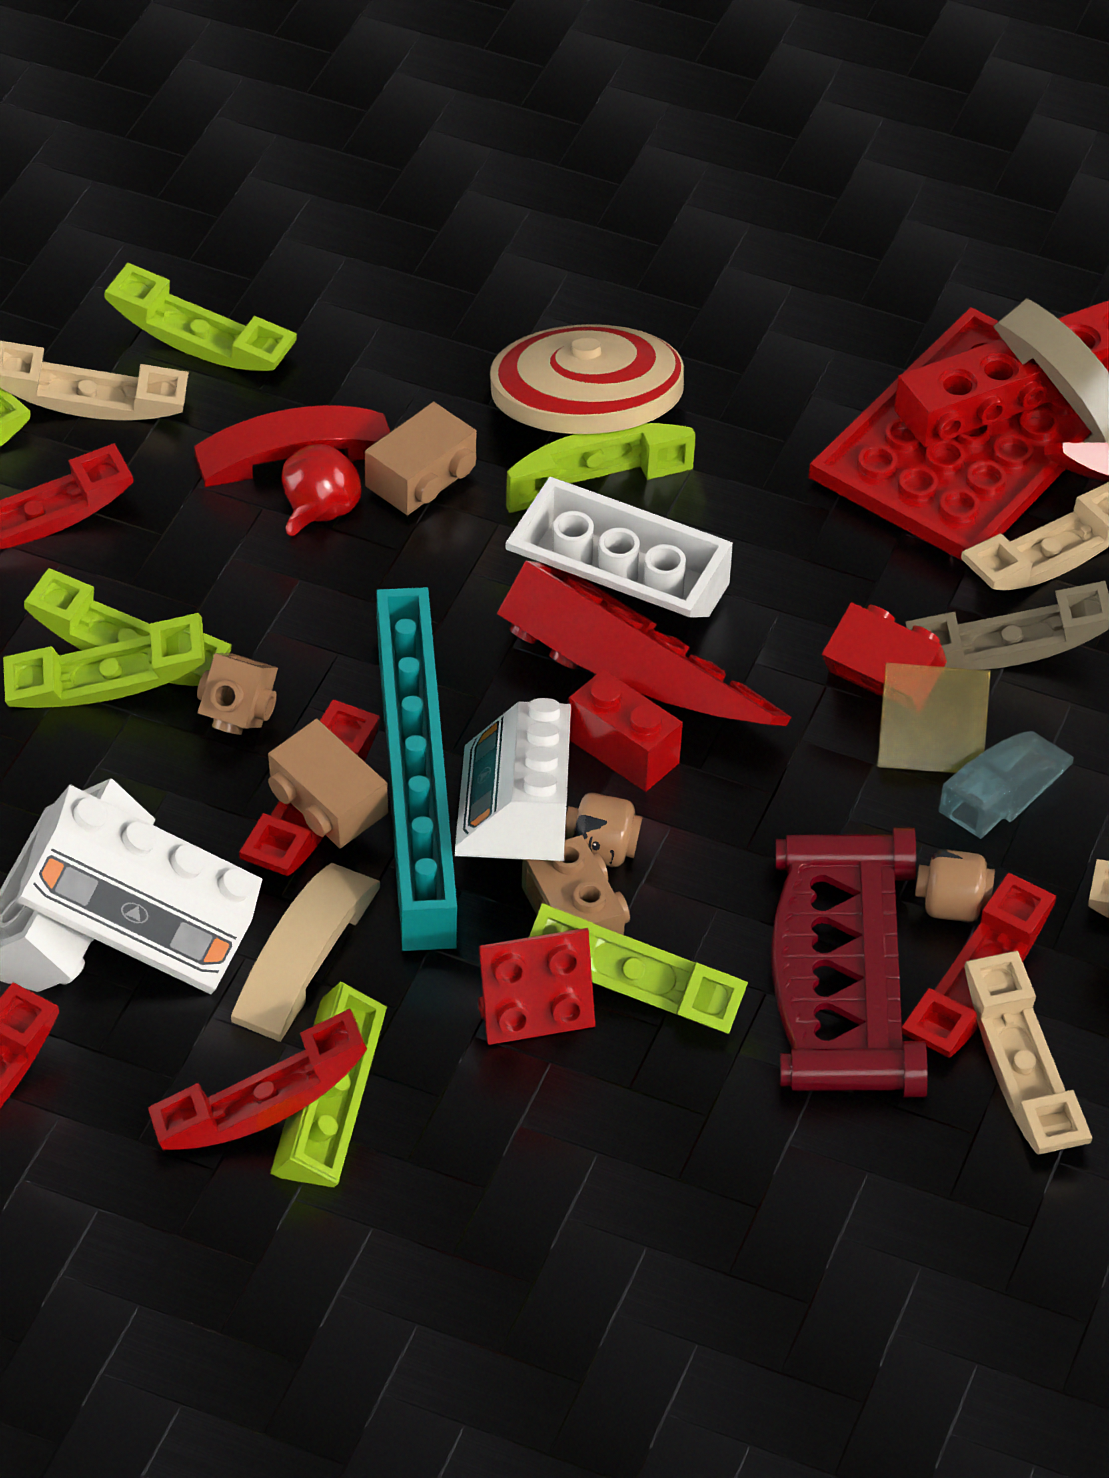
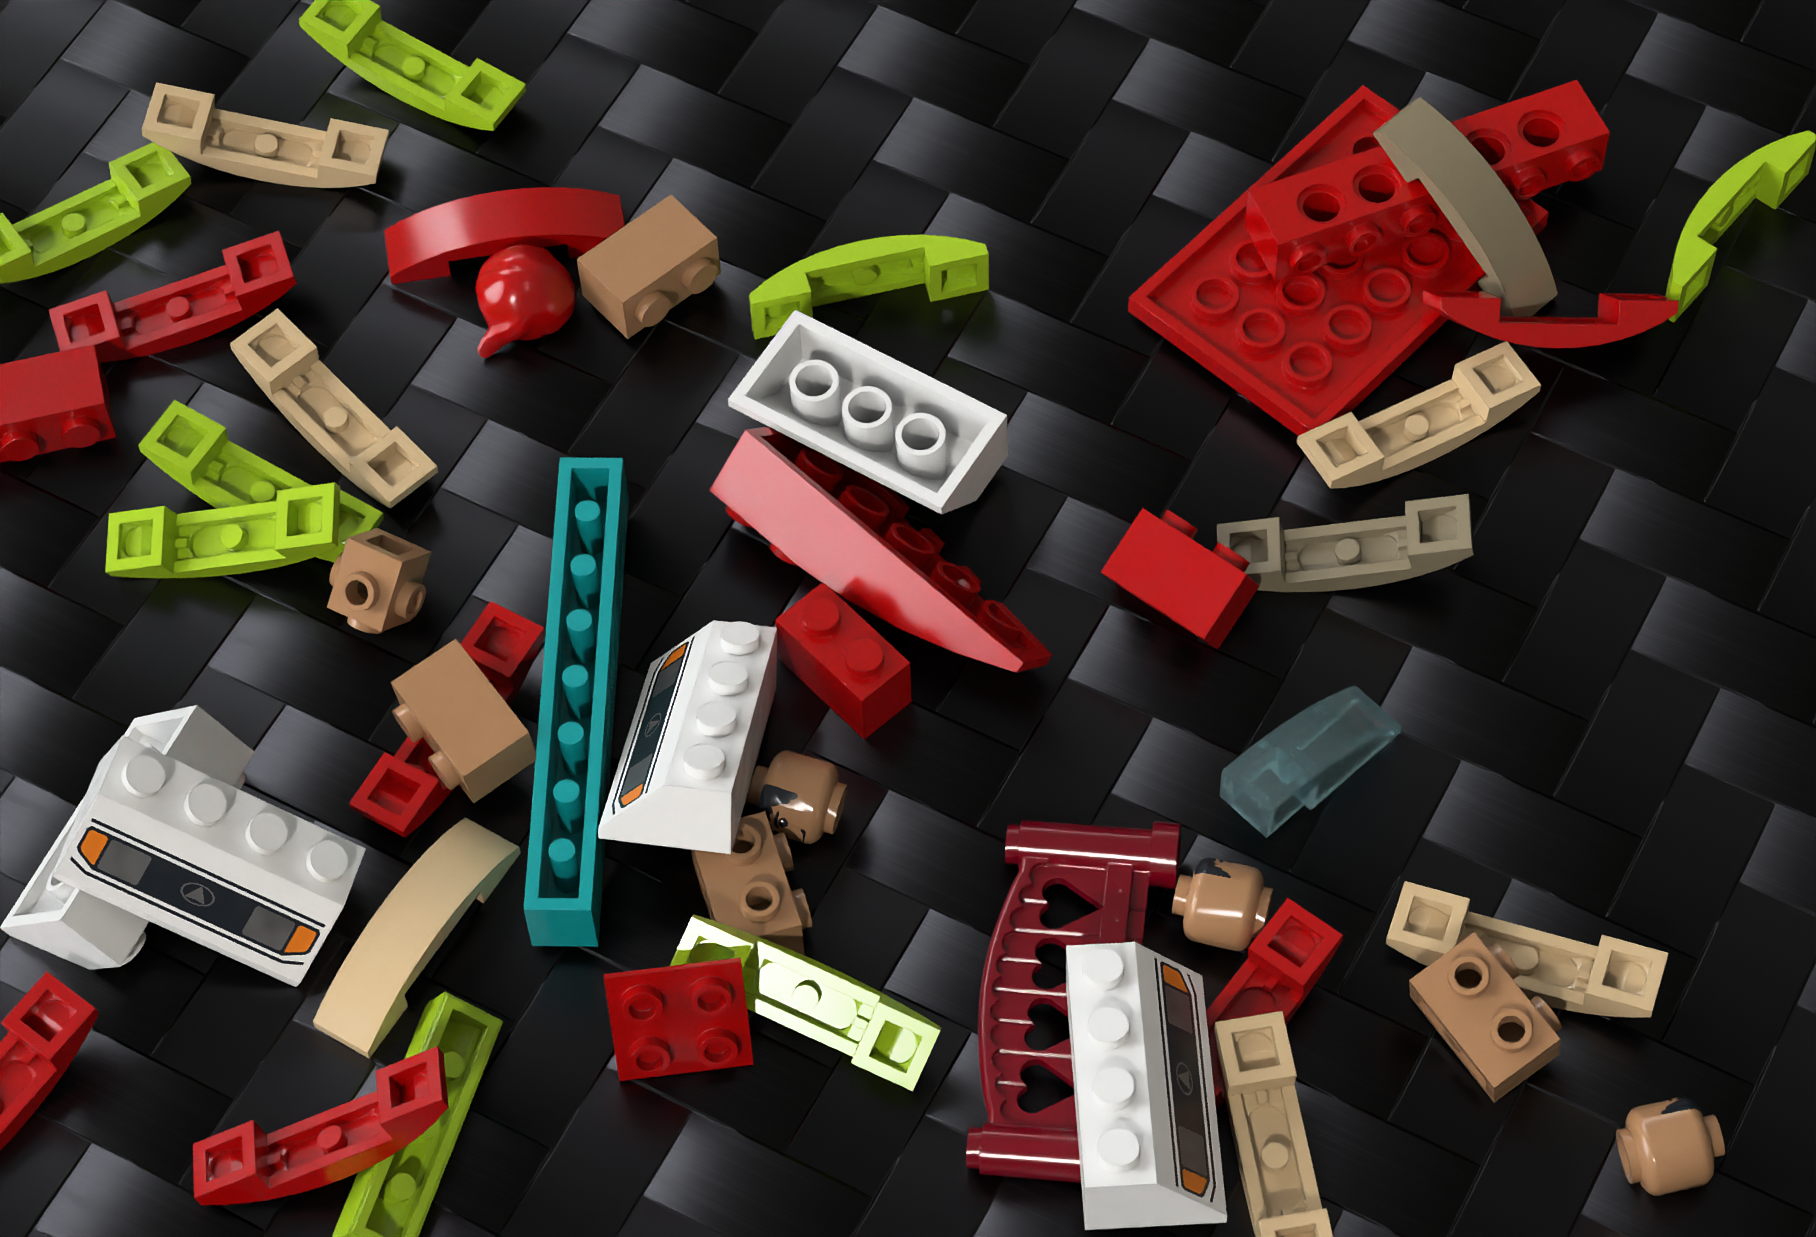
camera: 10 degrees right, 10 degrees up
tan dish [490,325,684,434] -> none
clear yellow tile [877,663,991,775] -> none
none -> tan slope [230,308,438,509]
none -> white slope [1066,942,1227,1230]

